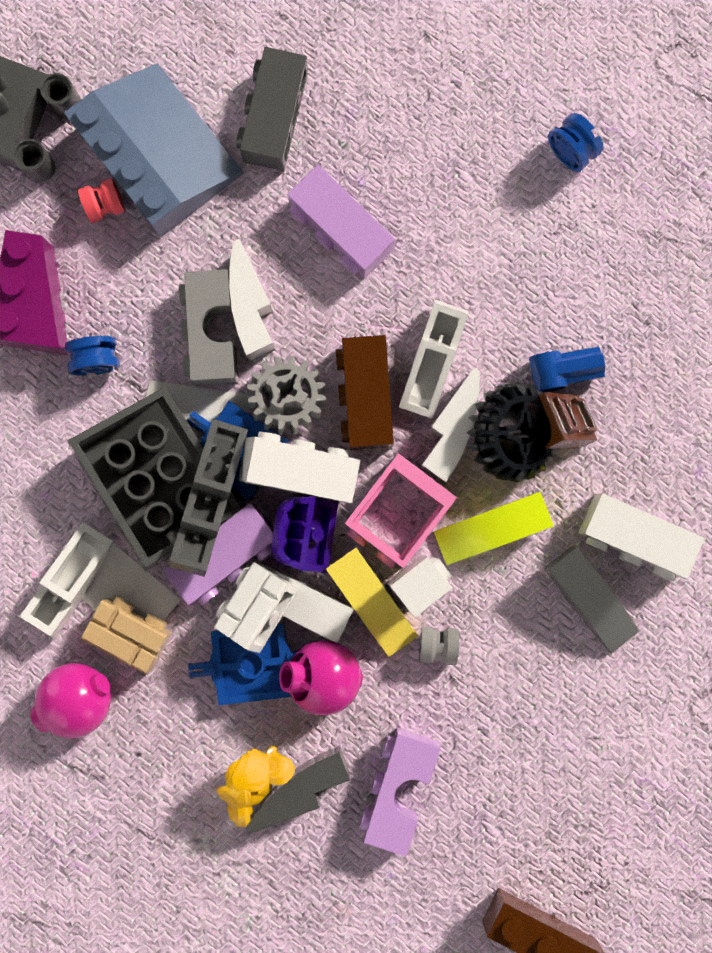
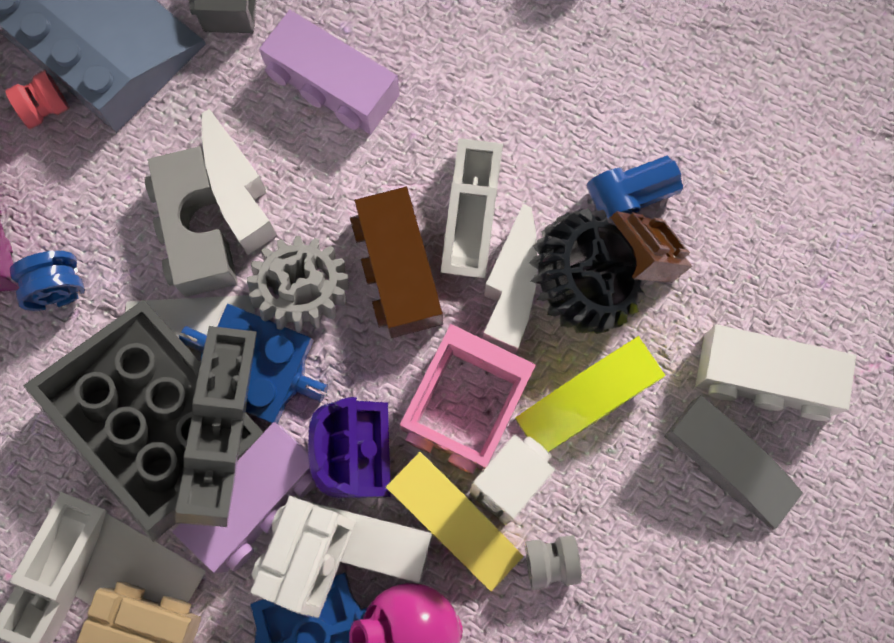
camera: 15 degrees left, 10 degrees down
white brick [238,432,360,503] -> none

